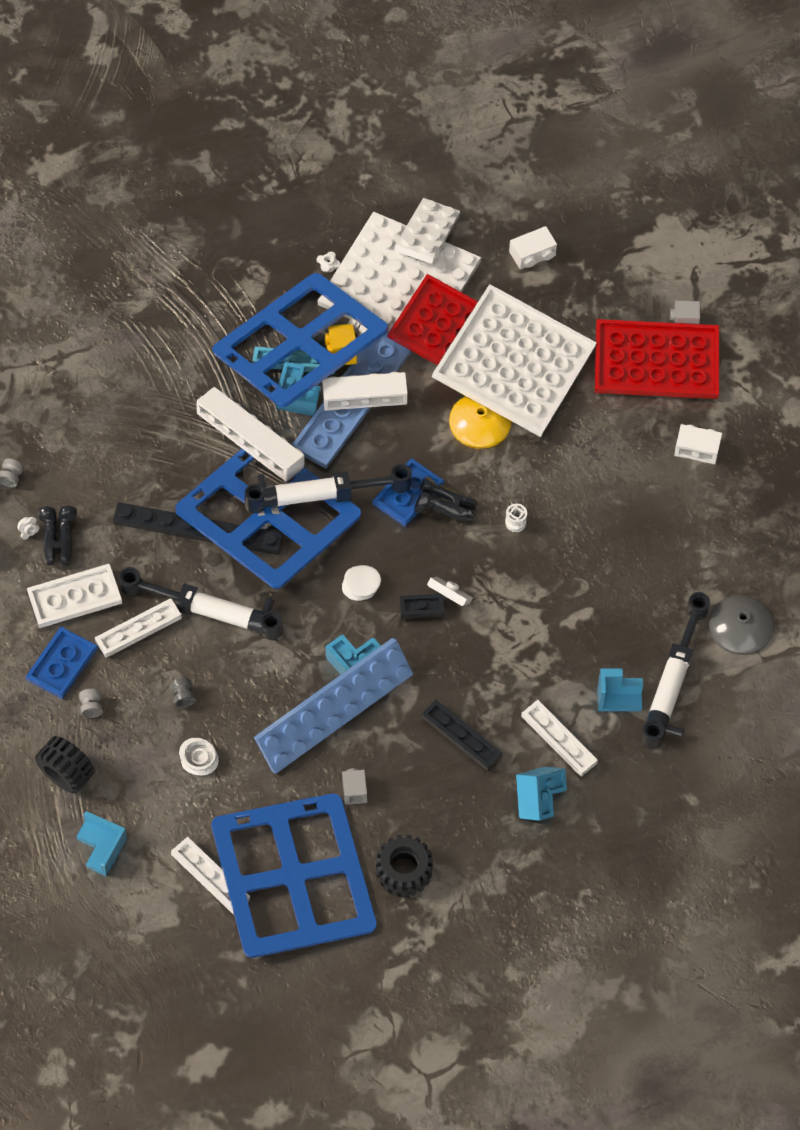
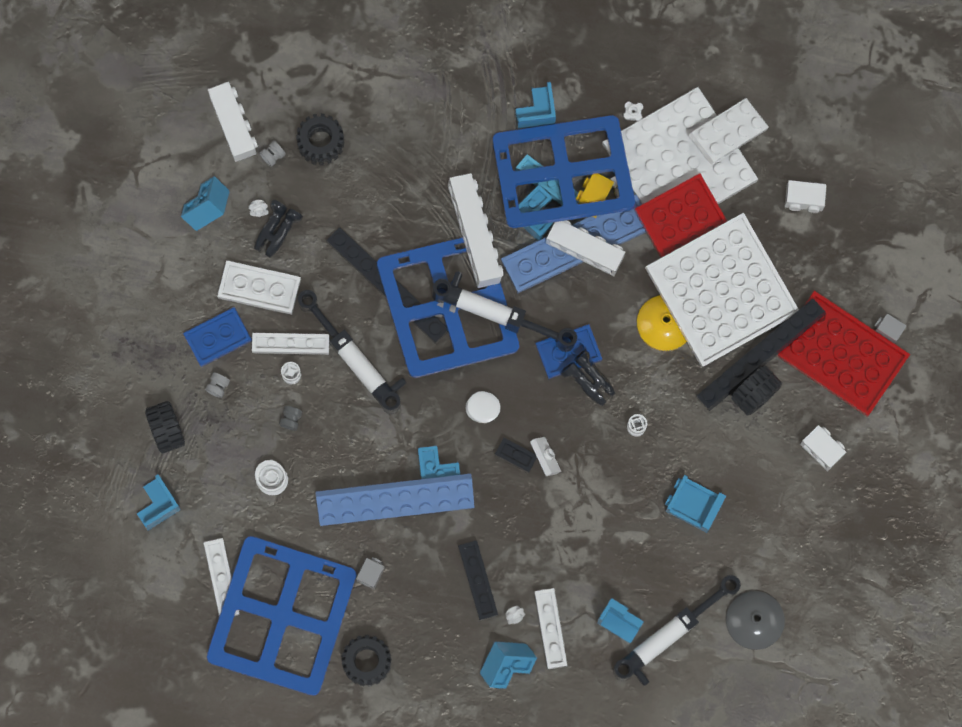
camera: 30 degrees right, 15 degrees up
none -> white wheel [281,362,301,385]
none -> black tyre [296,113,344,165]
none -> white plate [506,606,525,624]
none -> dark azure panel [516,82,556,129]
none -> dark azure panel [665,475,726,533]
none -> black plate [696,299,826,412]
none -> black tyre [731,366,782,416]

